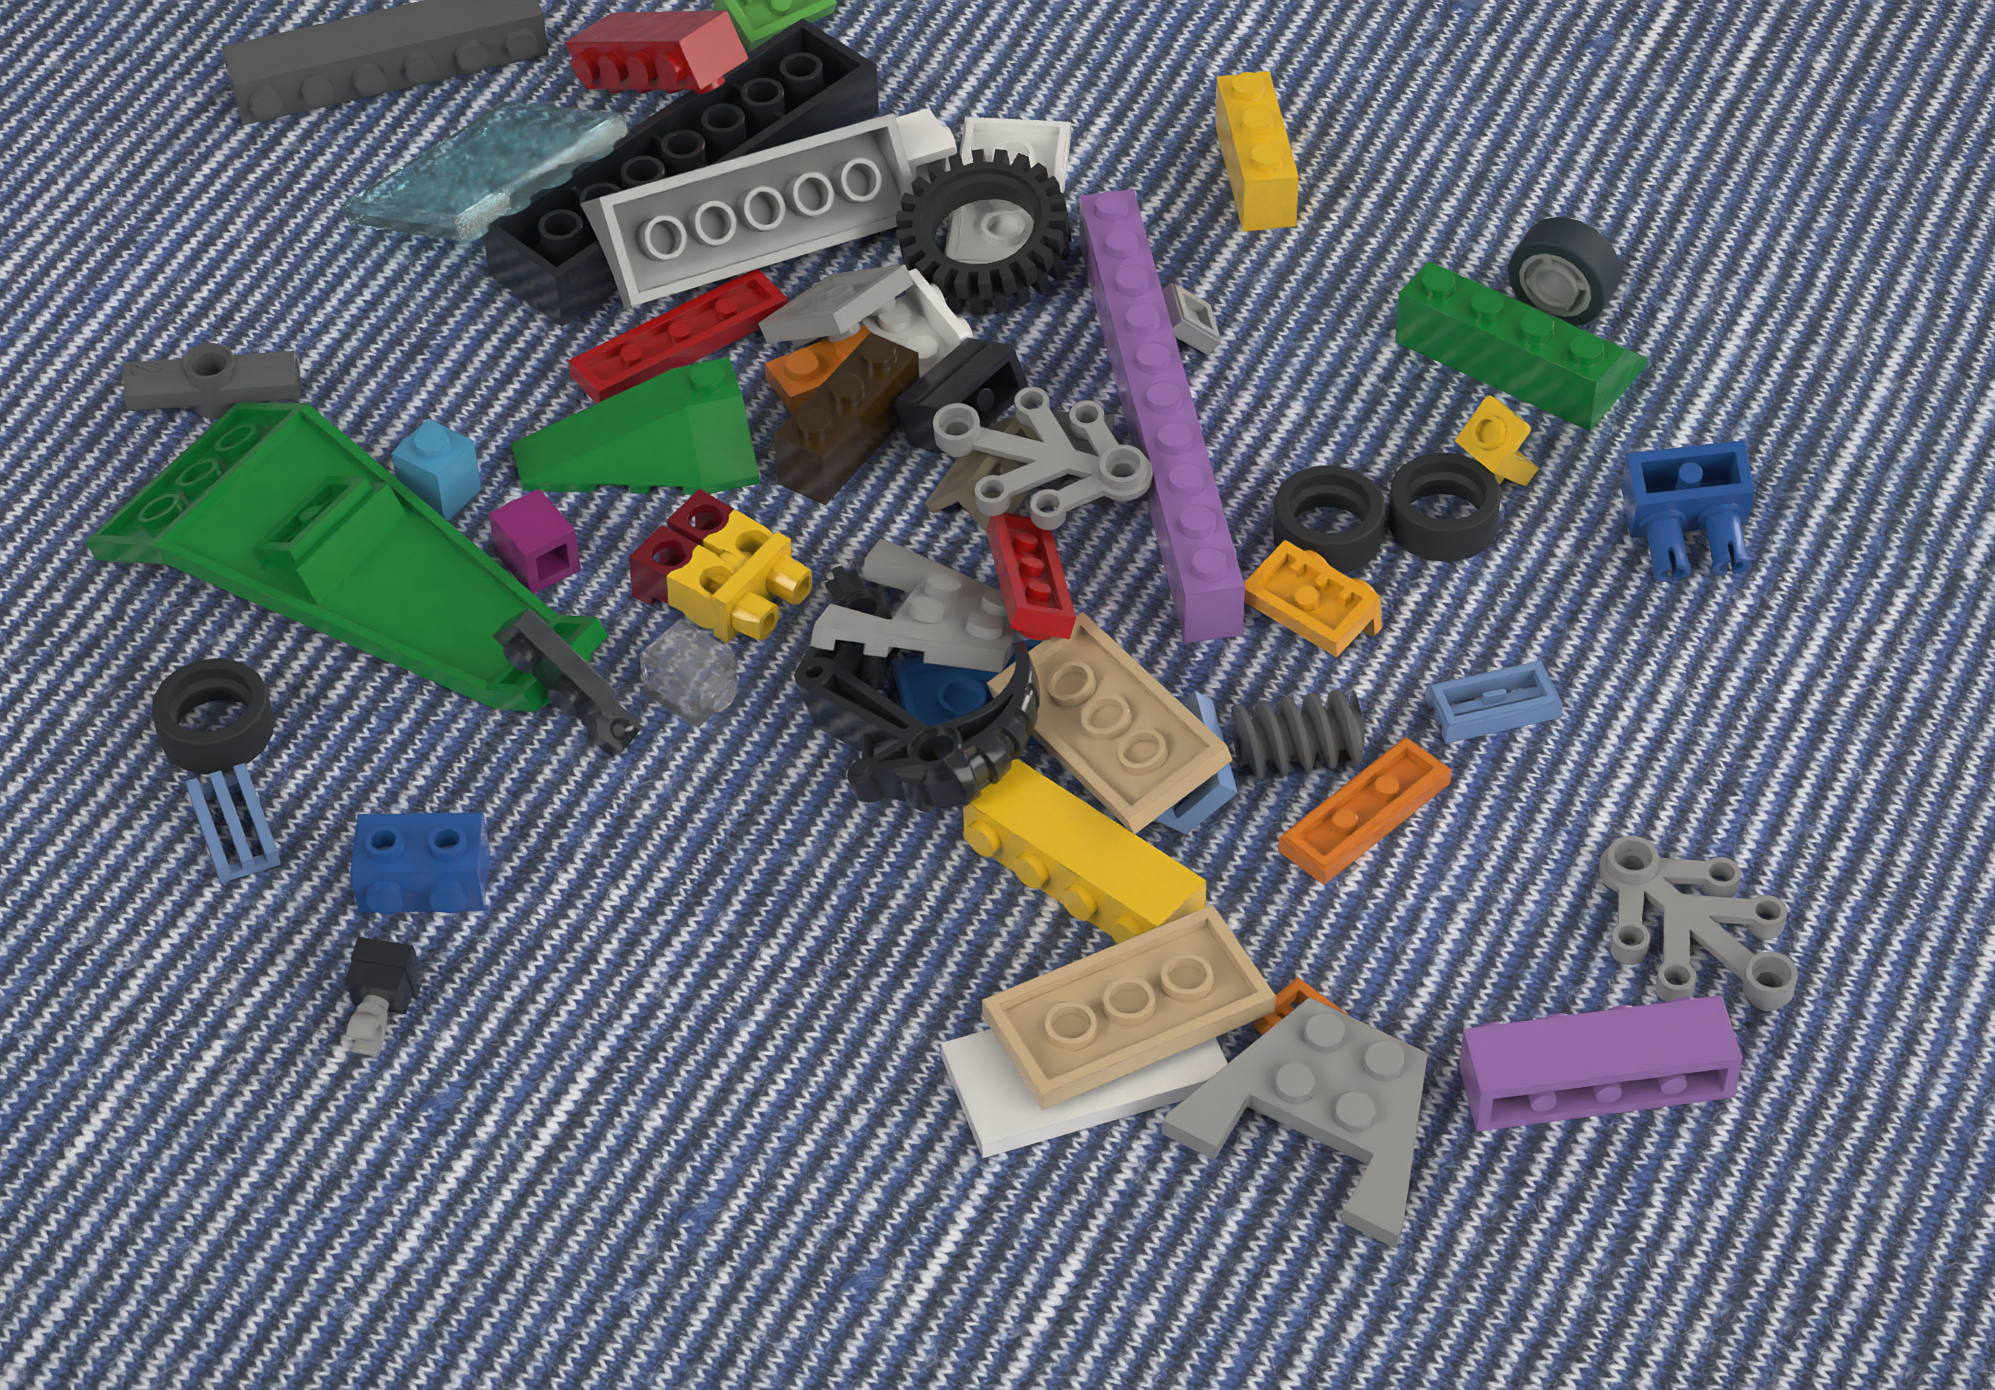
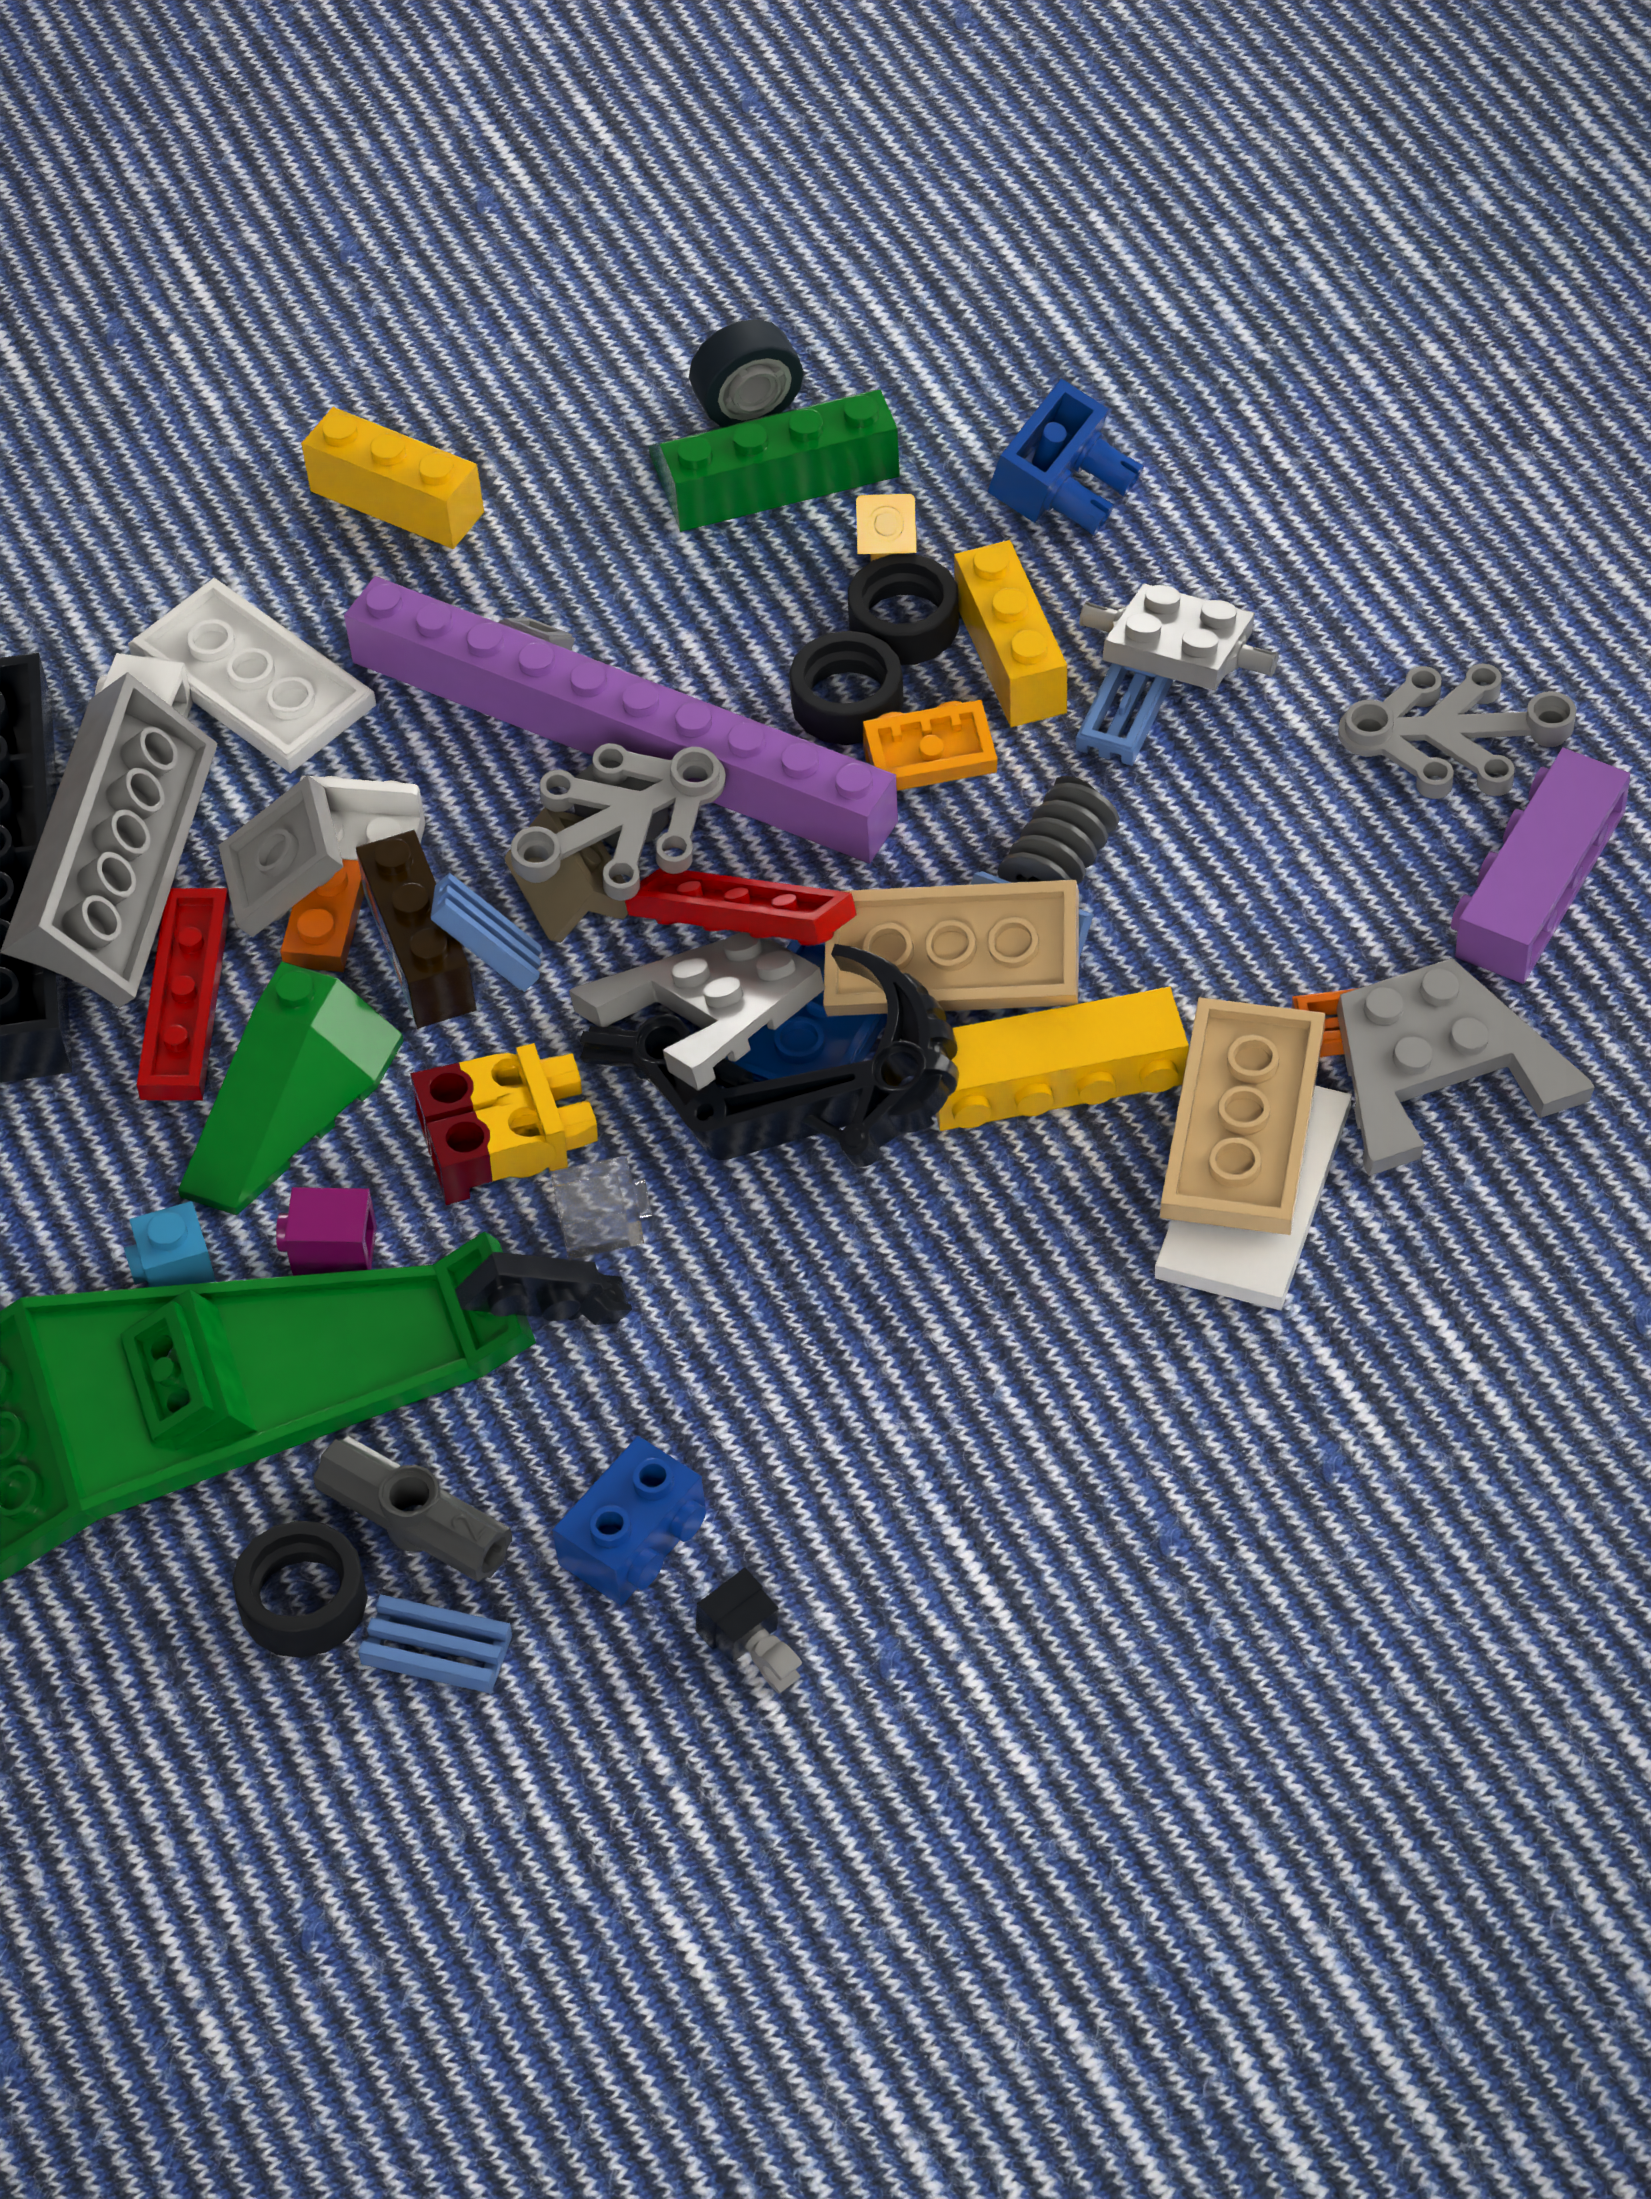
camera: 50 degrees left, 5 degrees up
black brick [893,338,1029,454] -> none
black tyre [896,149,1072,315] -> none
orange tile [1278,736,1452,885] -> none
none -> dark grey piece [313,1436,512,1582]
none -> medium blue tile [431,872,542,992]
none -> yellow brick [954,540,1067,728]
none -> light grey plate [1079,583,1279,691]

